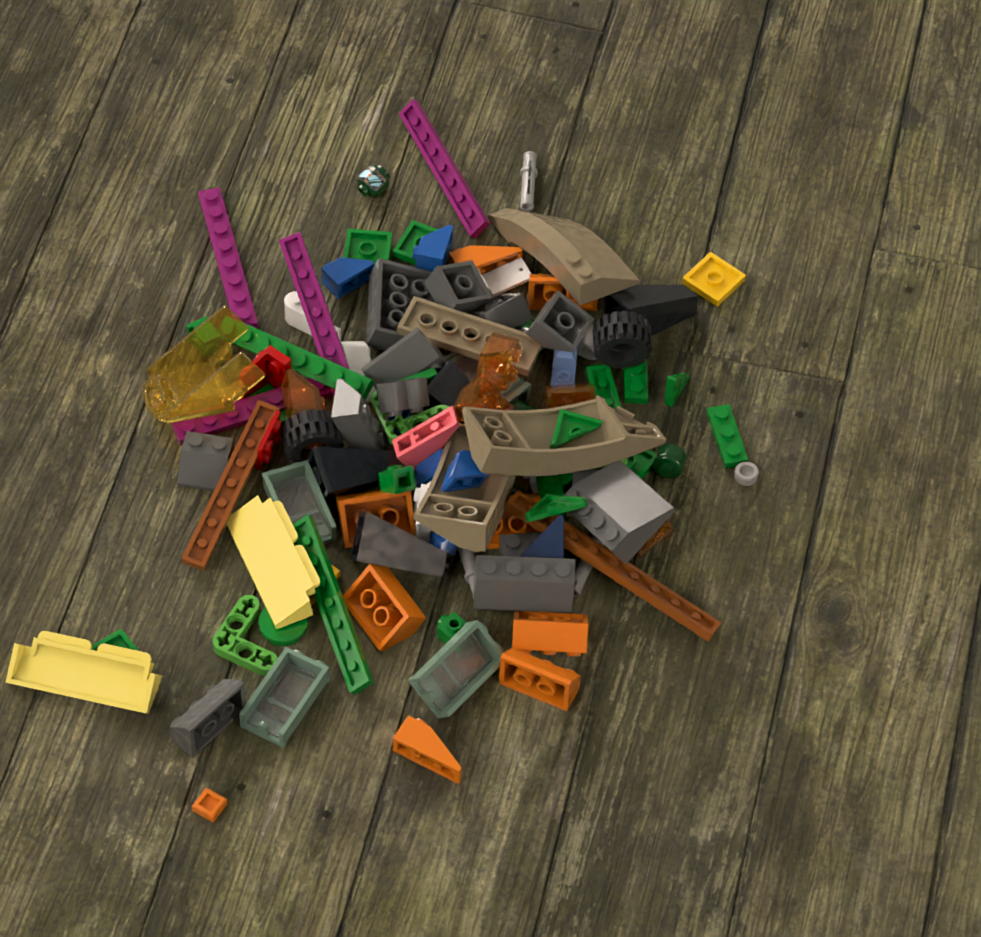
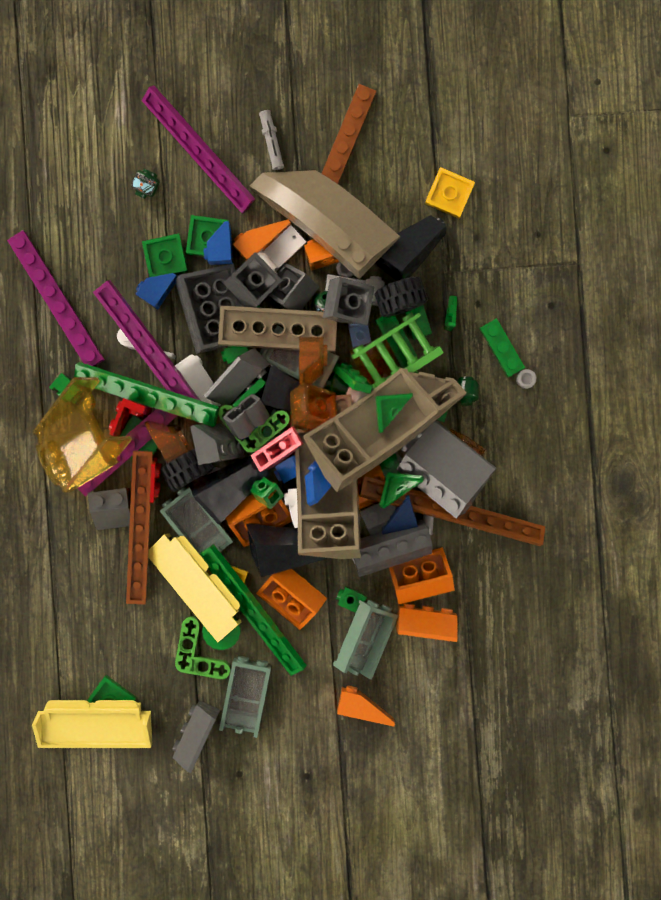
camera: 15 degrees left, 35 degrees up
orange tile [192,788,228,823] -> none
none -> dark orange plate [321,84,376,184]
none -> green plate [332,362,373,393]
none -> bright green fence [351,312,444,390]

